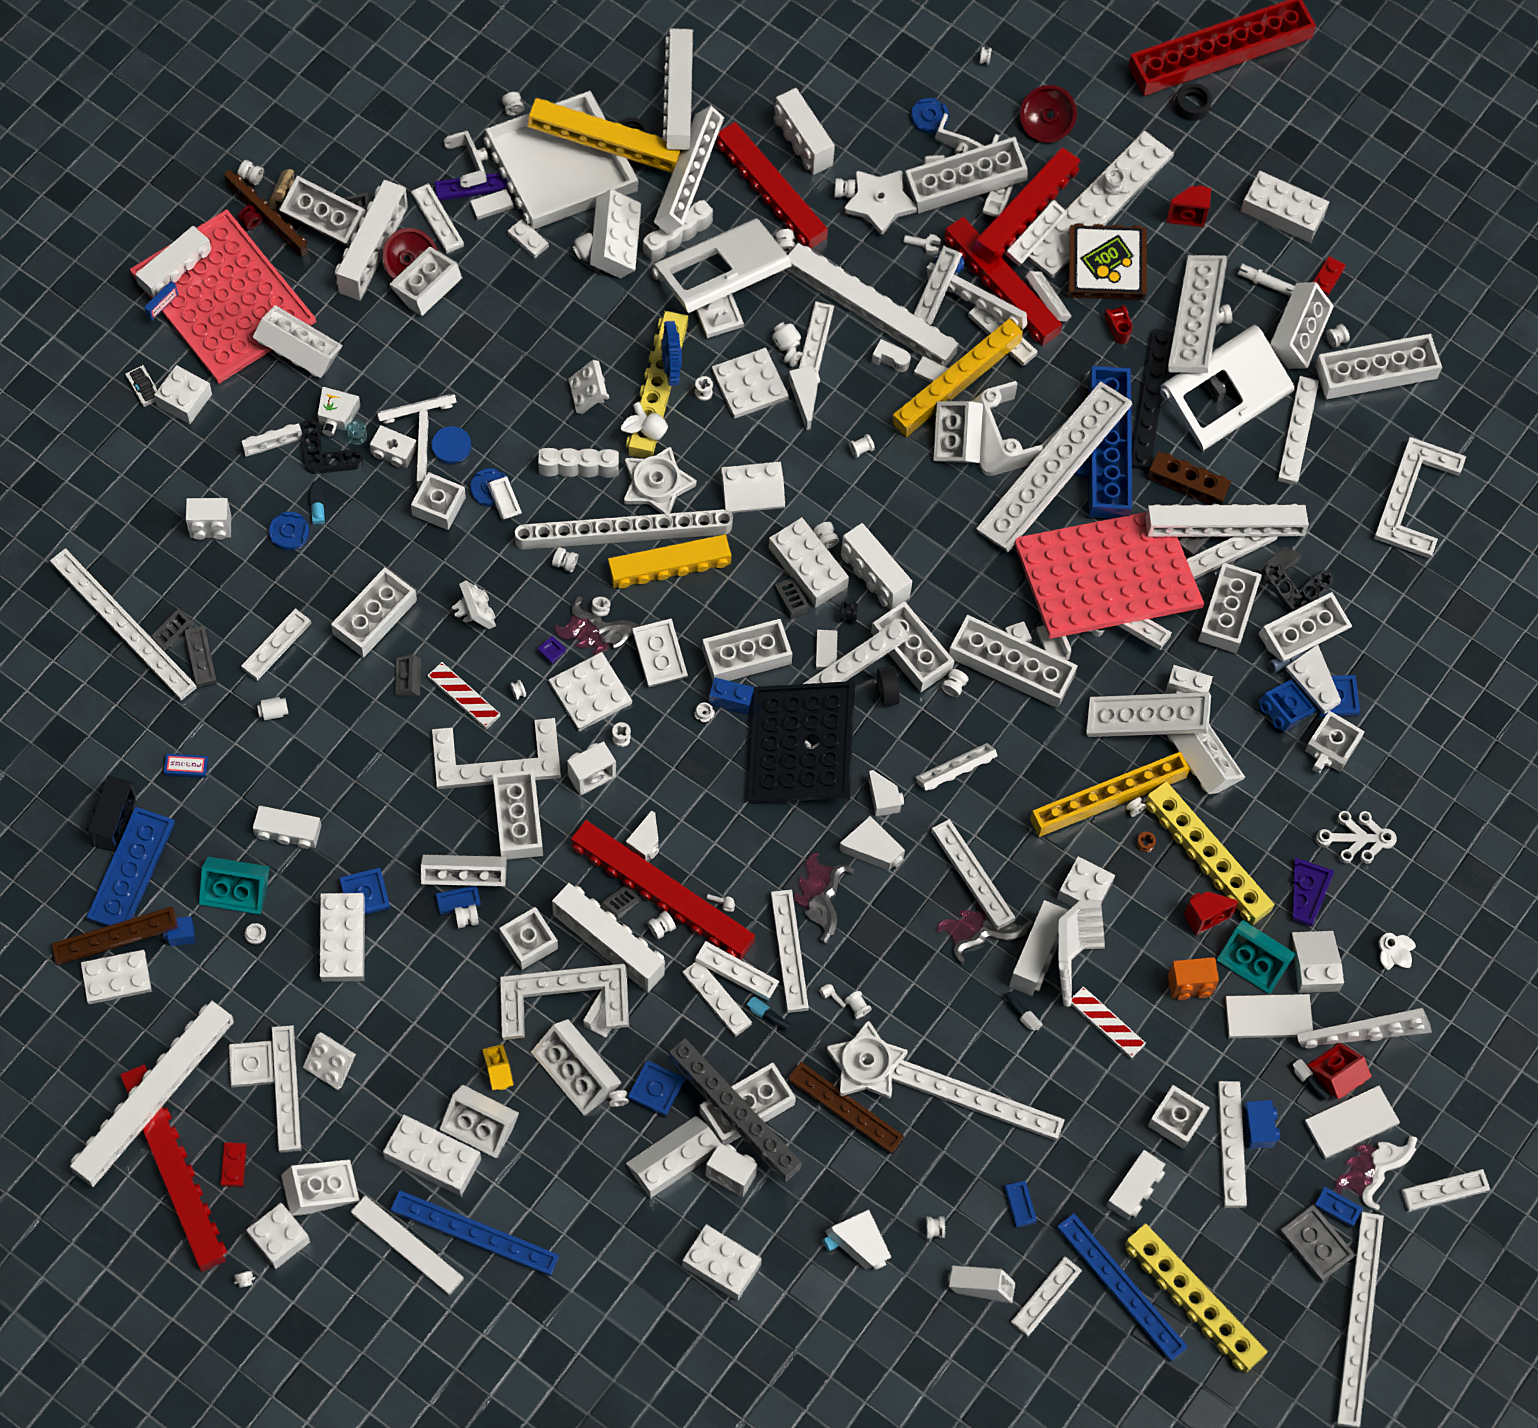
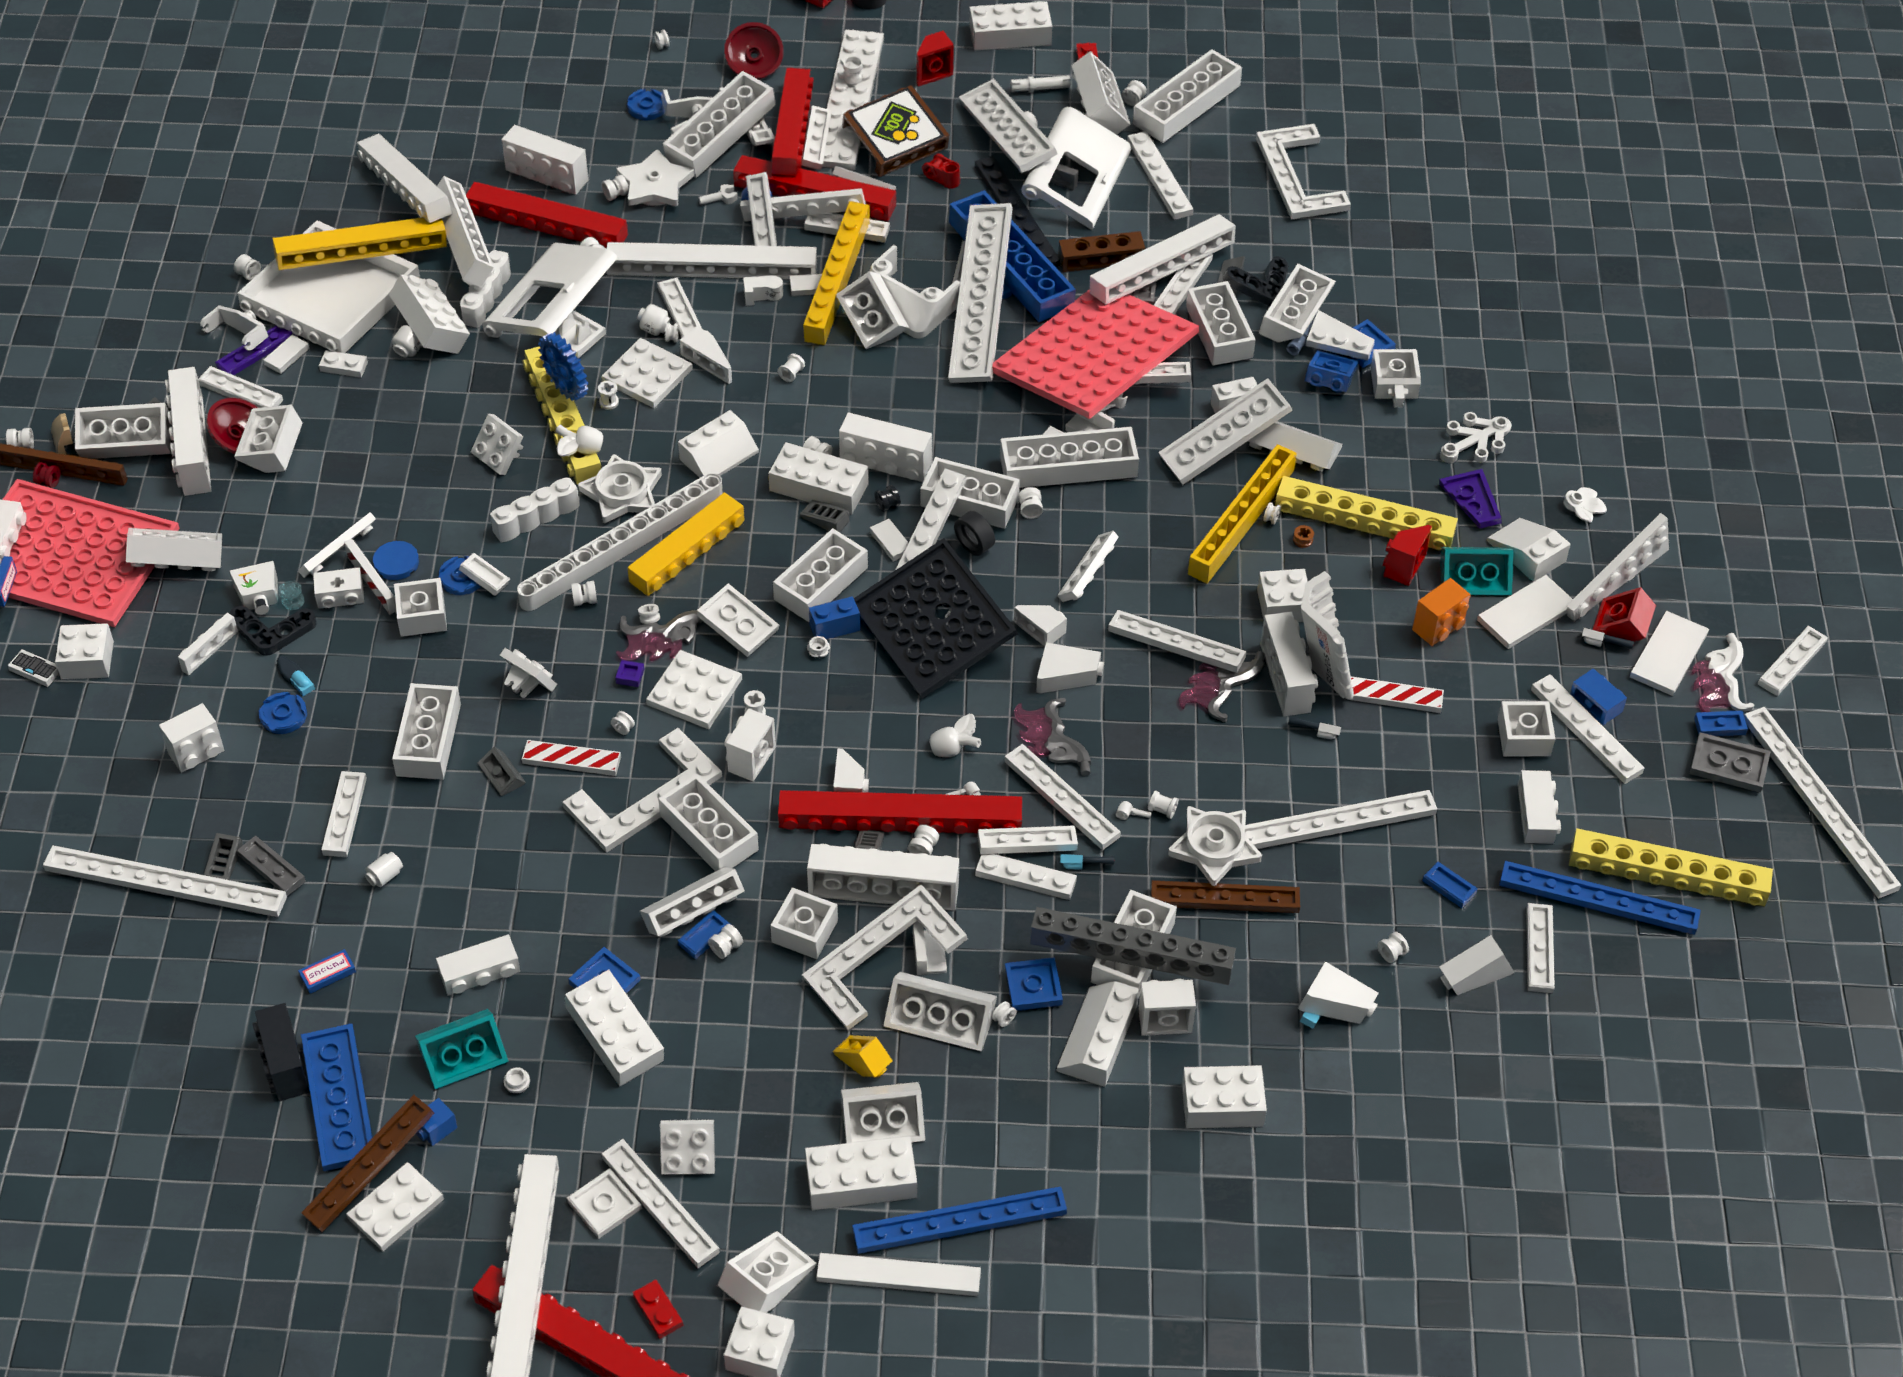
camera: 30 degrees left, 15 degrees down
none -> white piece [930,714,981,757]

